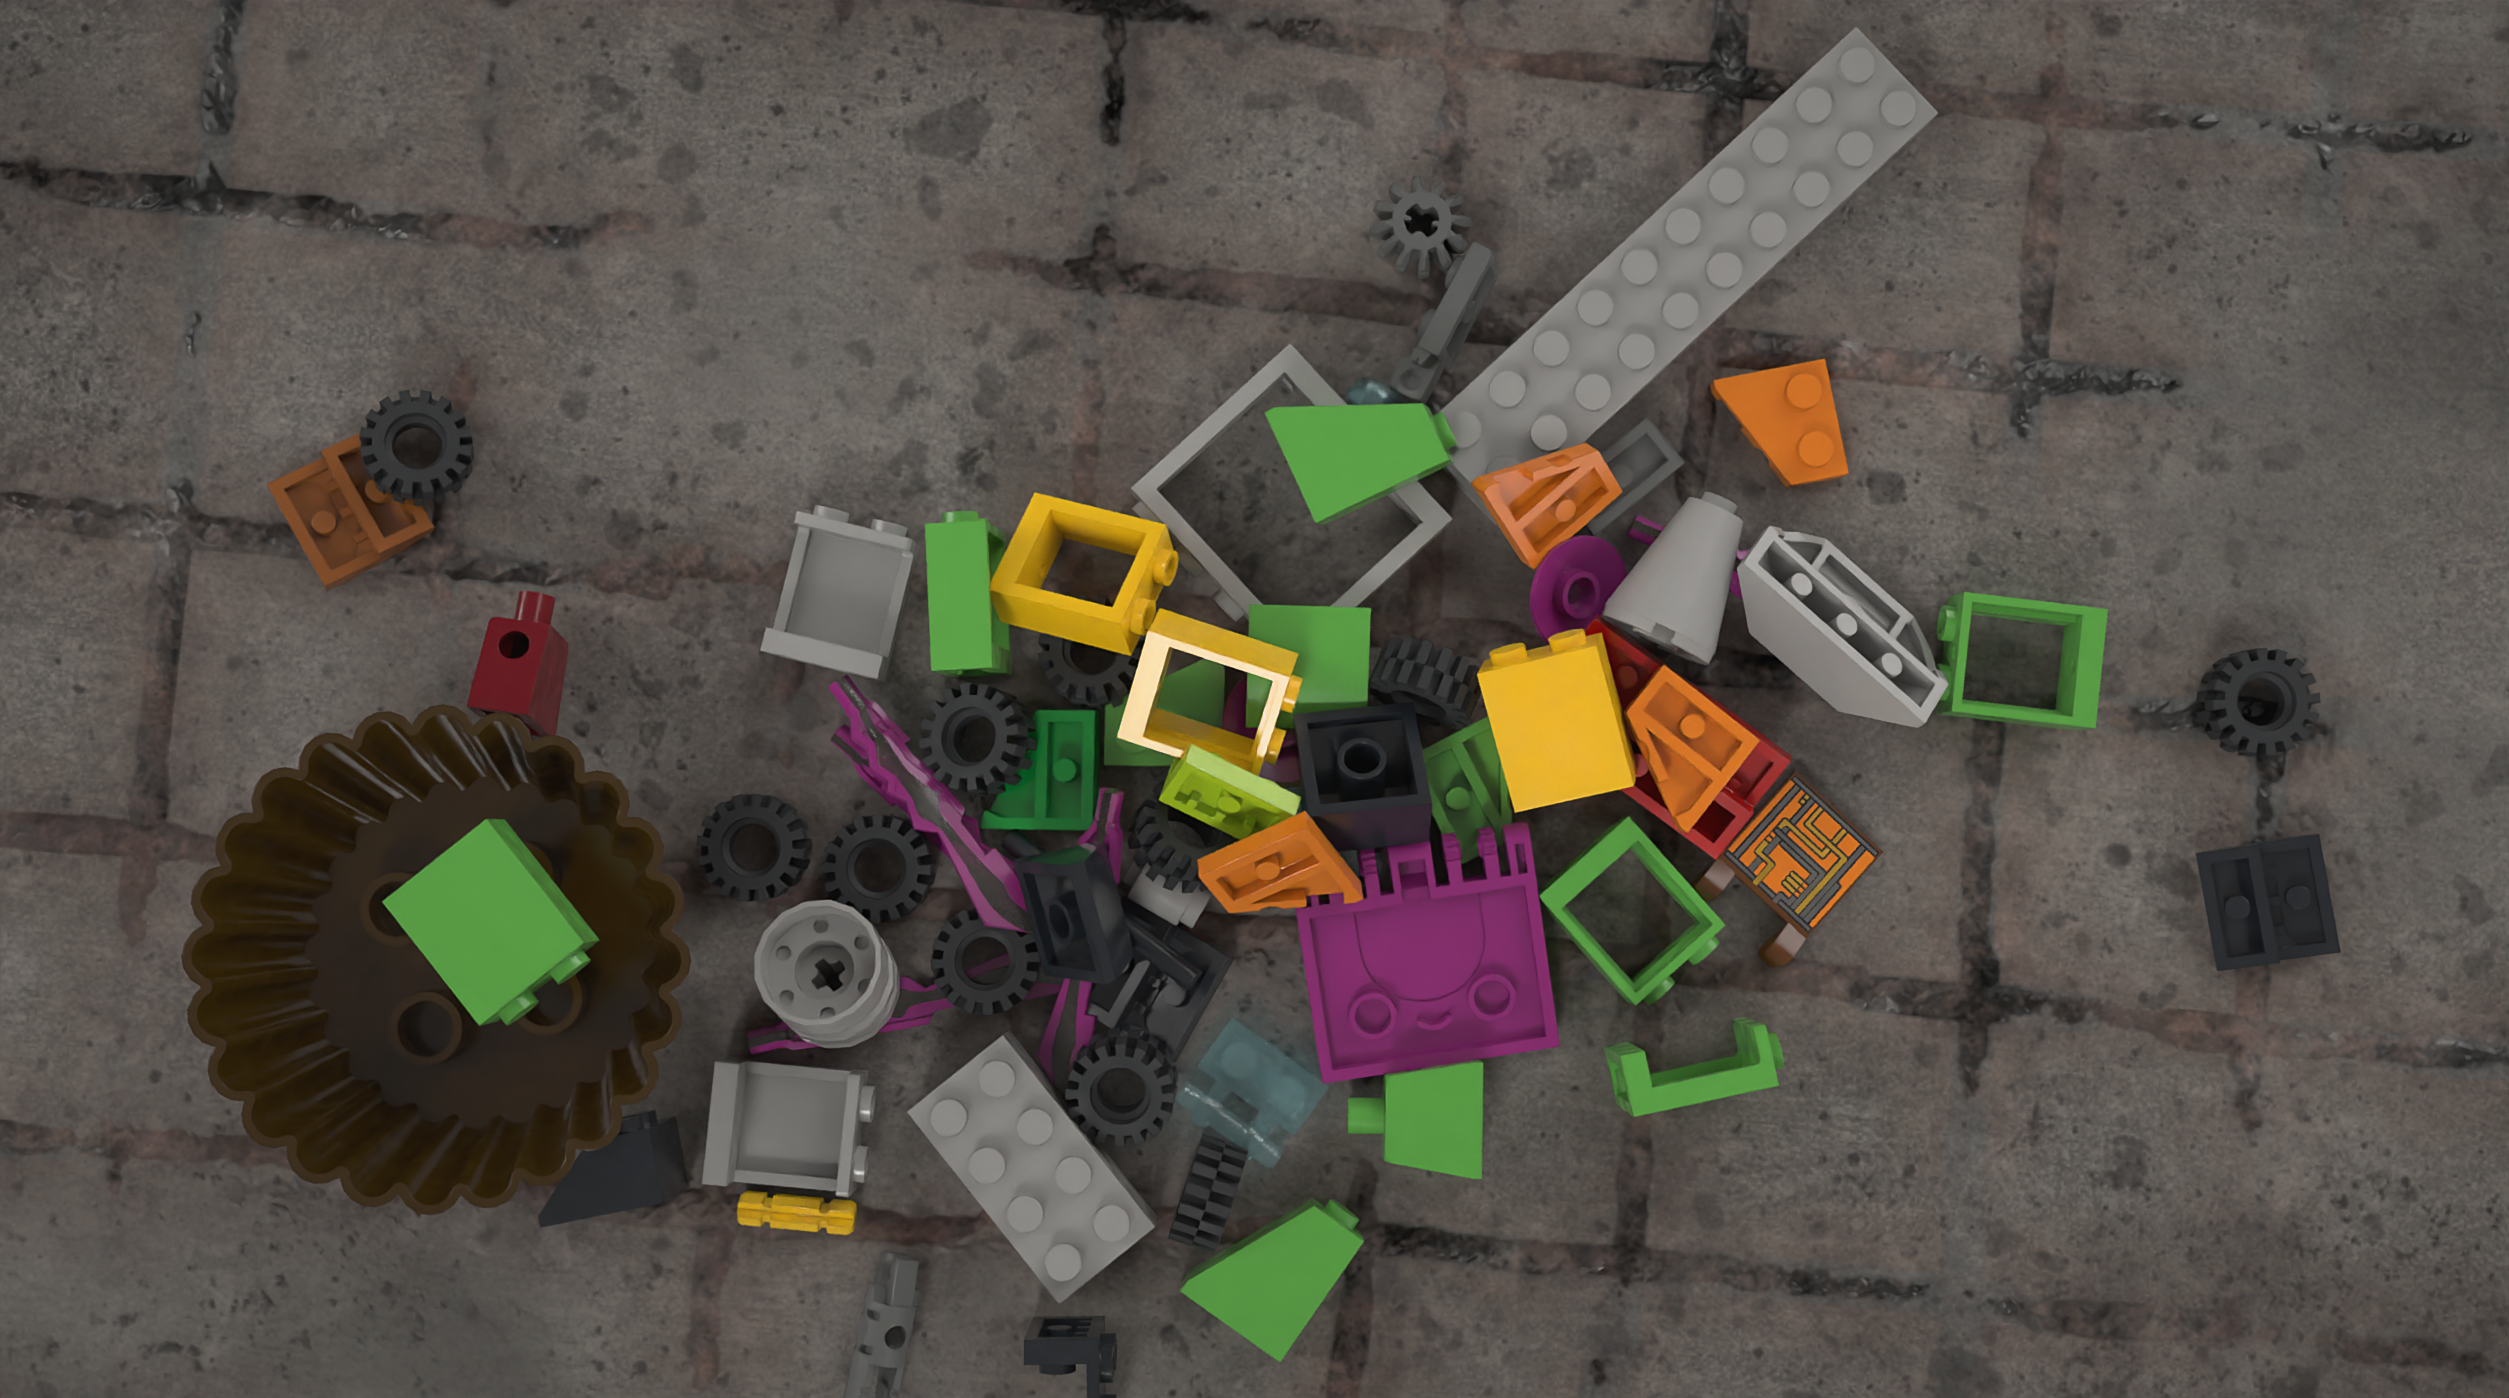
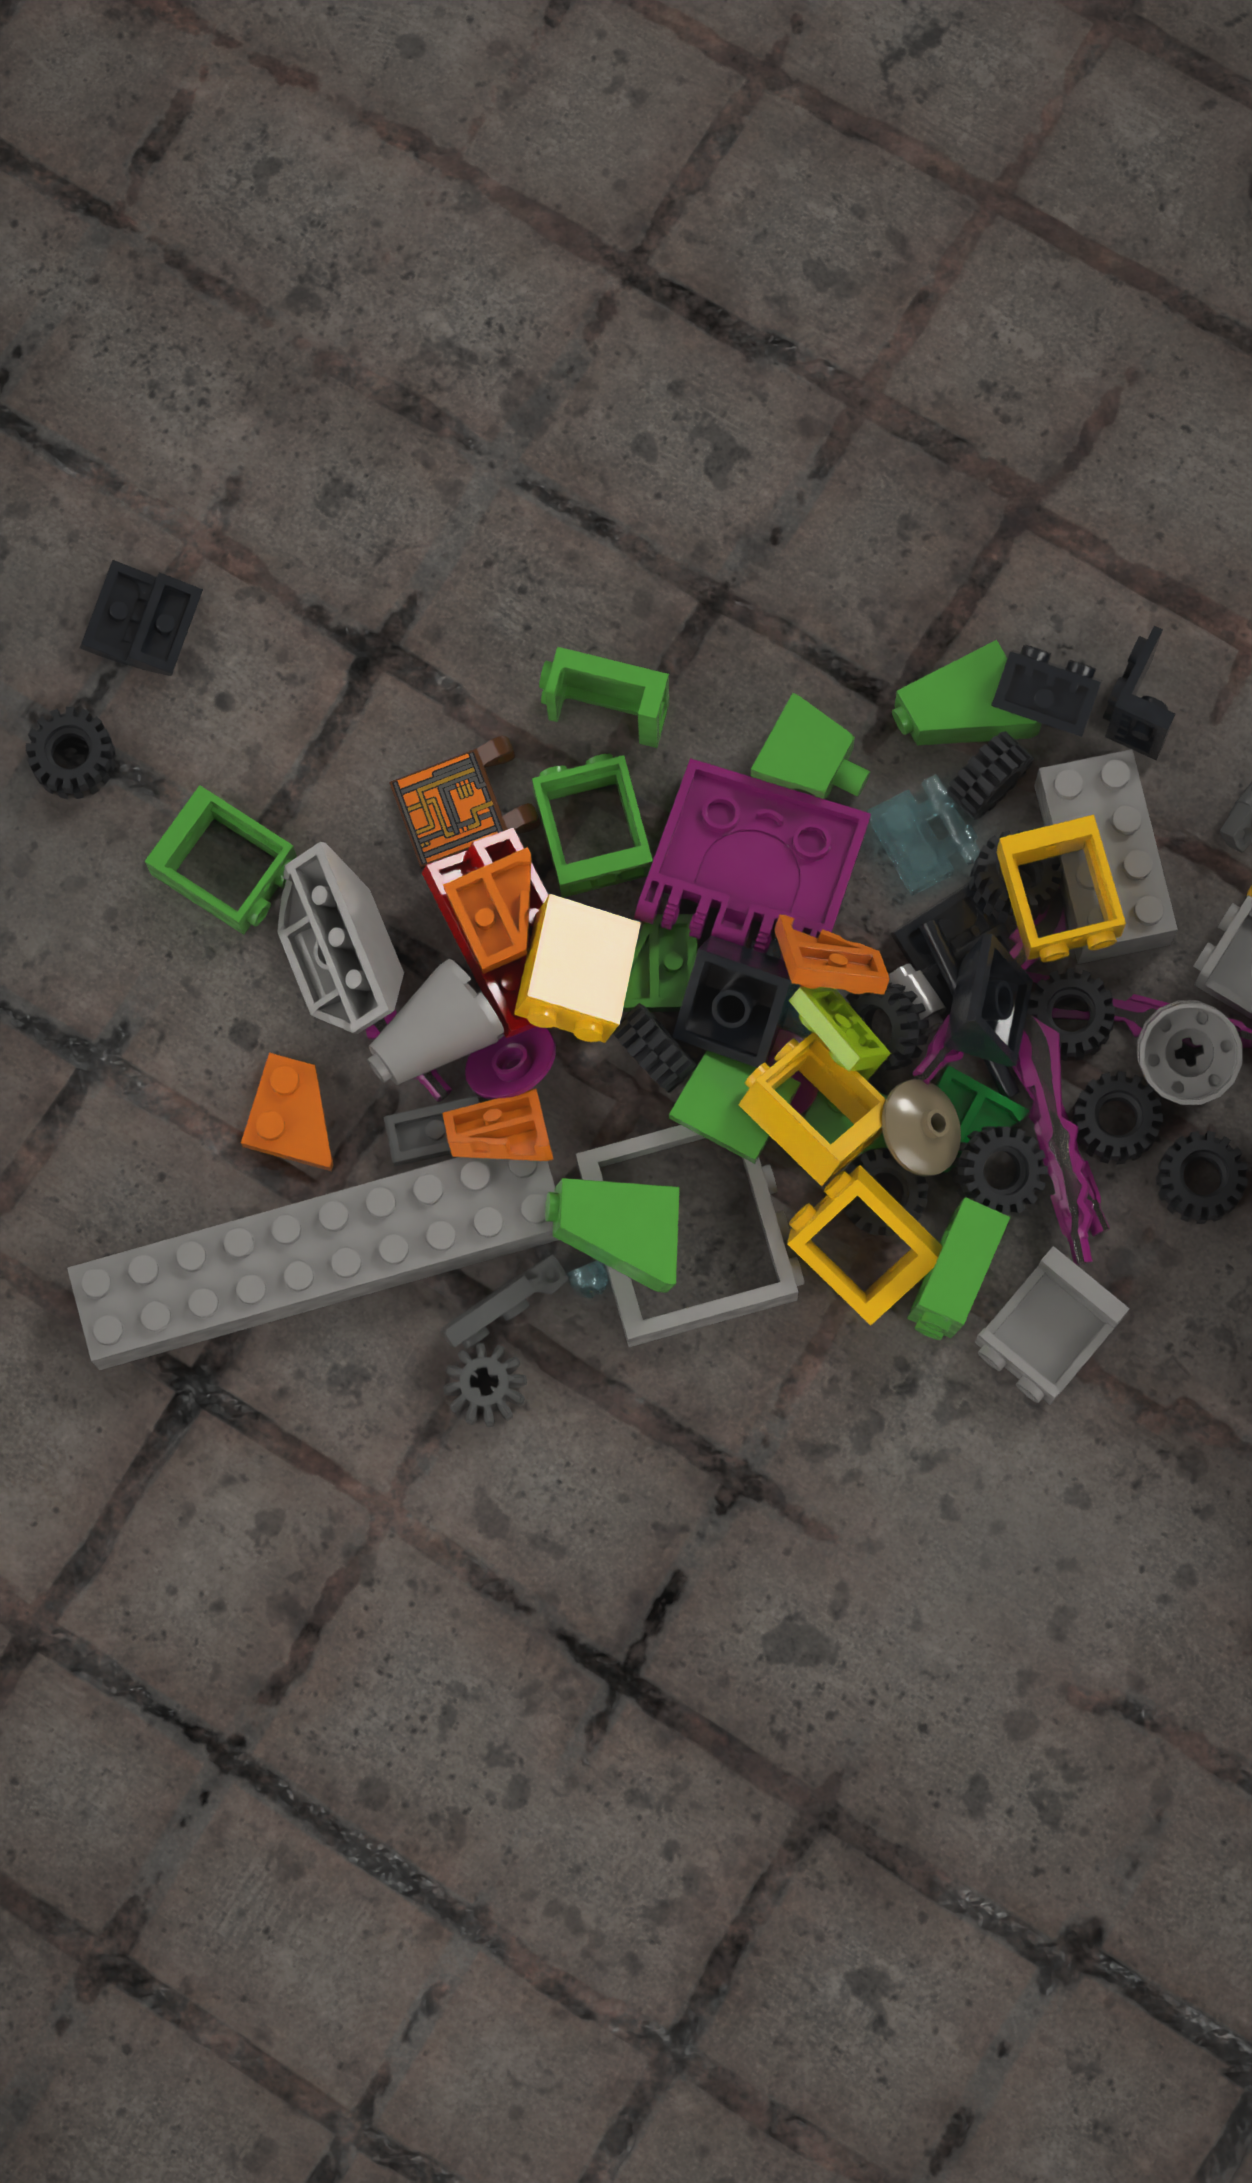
camera: 145 degrees left, 10 degrees down
none -> dark tan dish [882,1079,961,1176]
none -> black bracket [991,644,1103,737]
none -> yellow window [996,814,1126,962]

